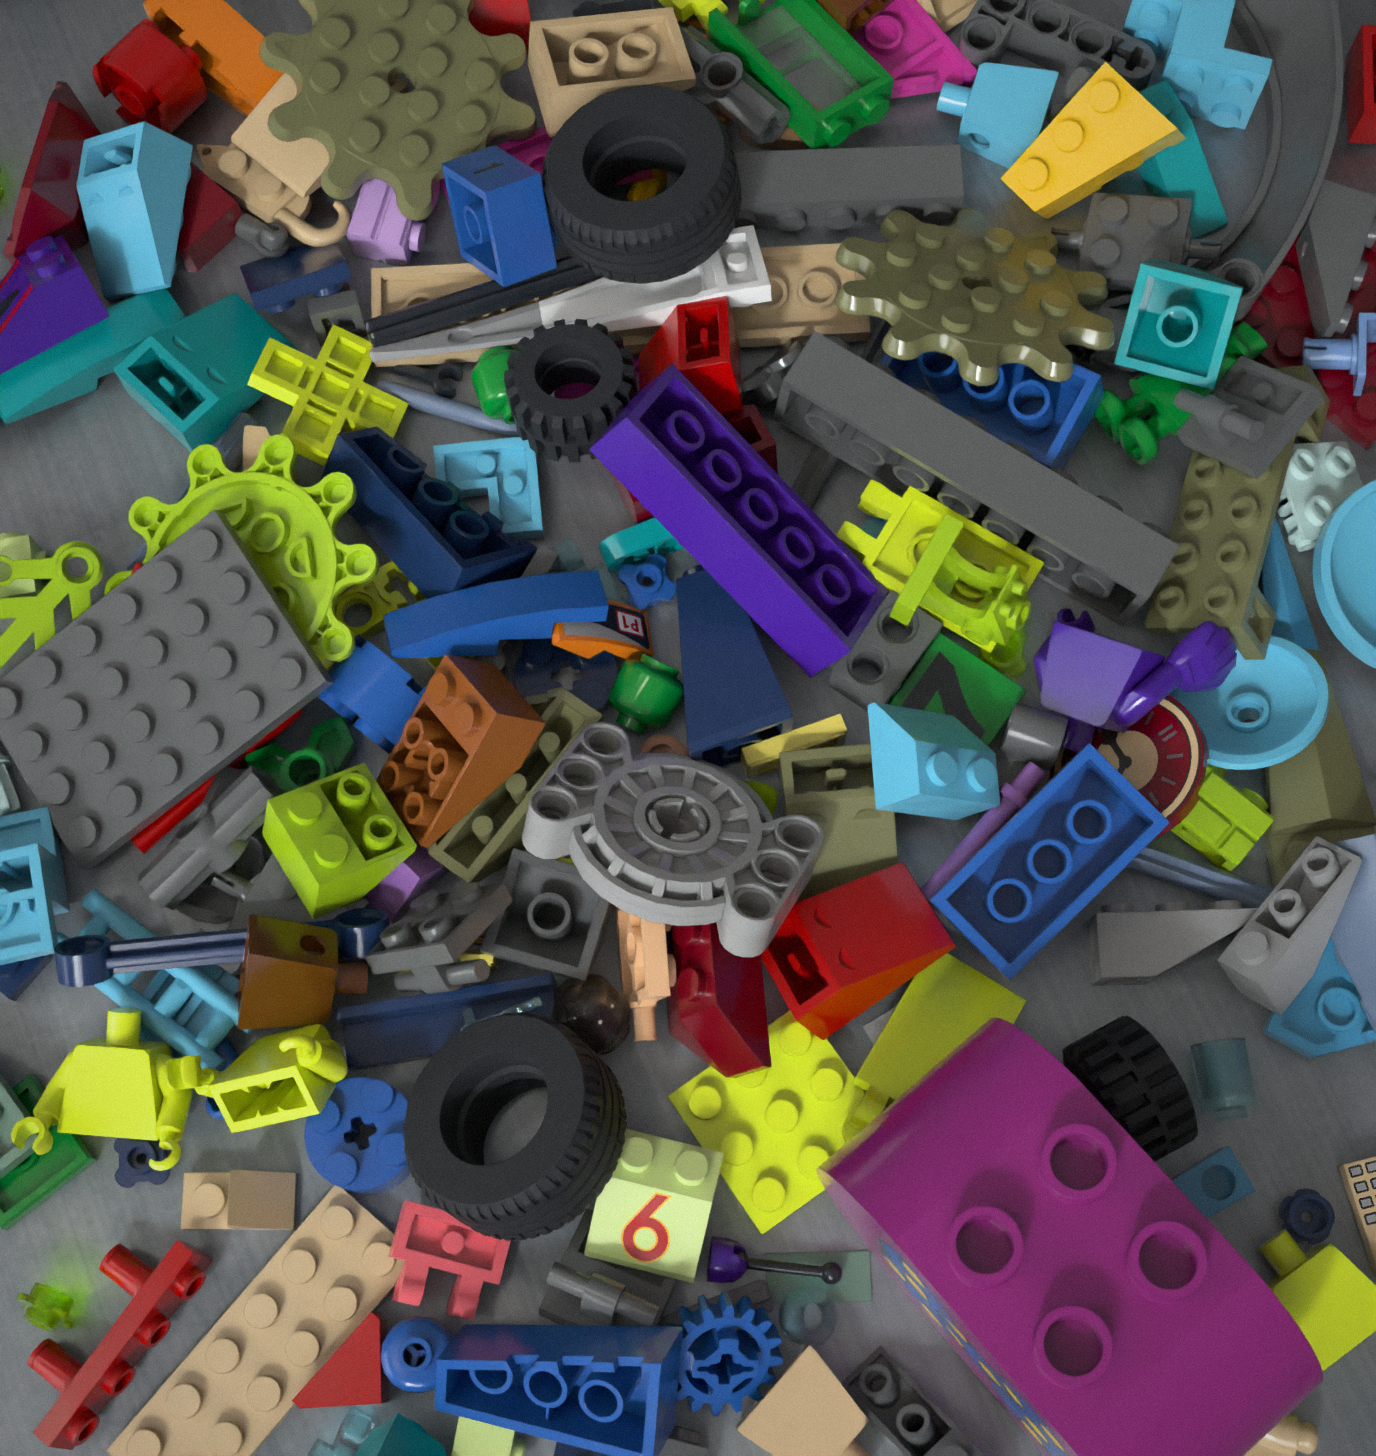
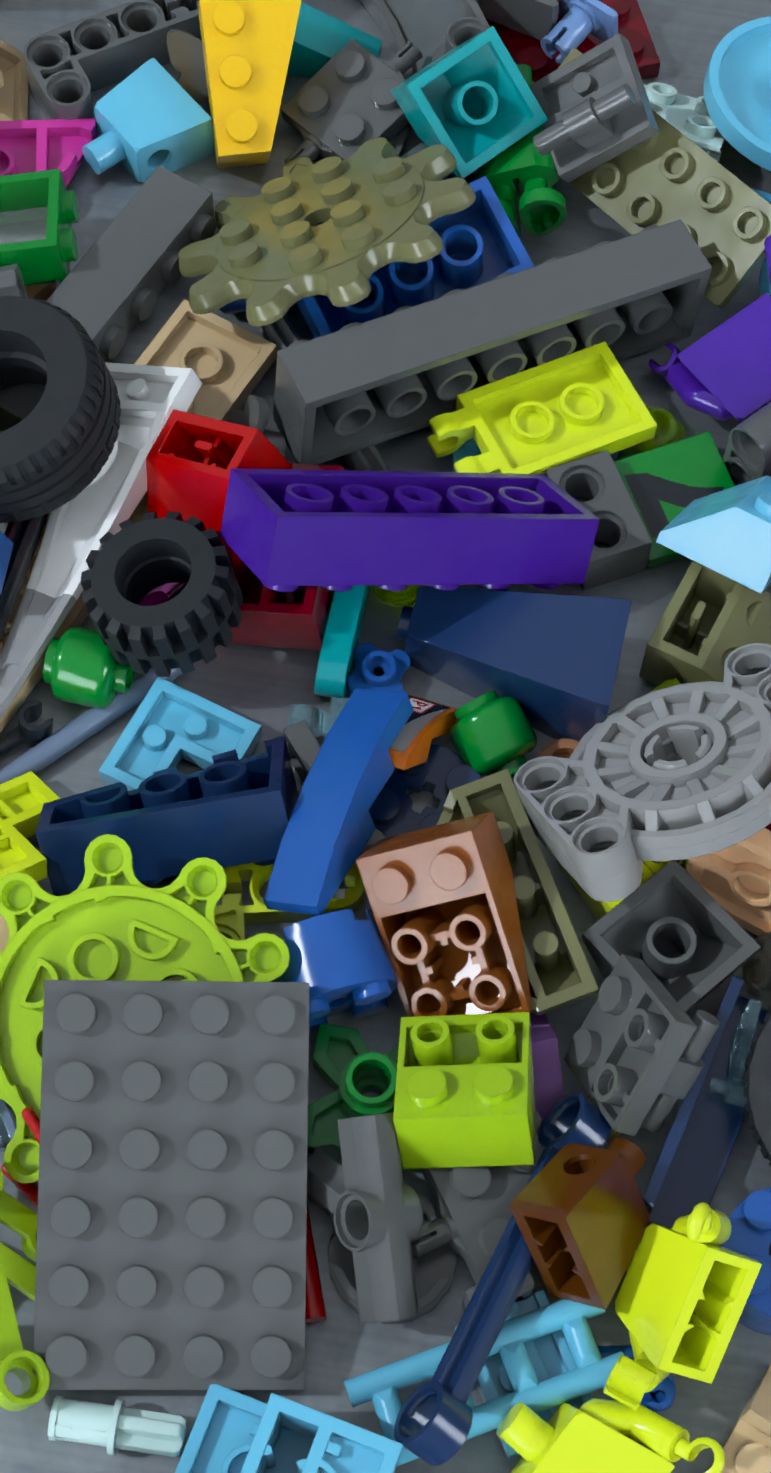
camera: 60 degrees left, 10 degrees down
light yellow tile [741,713,847,779] -> none
lime tile [889,513,1031,646] -> none

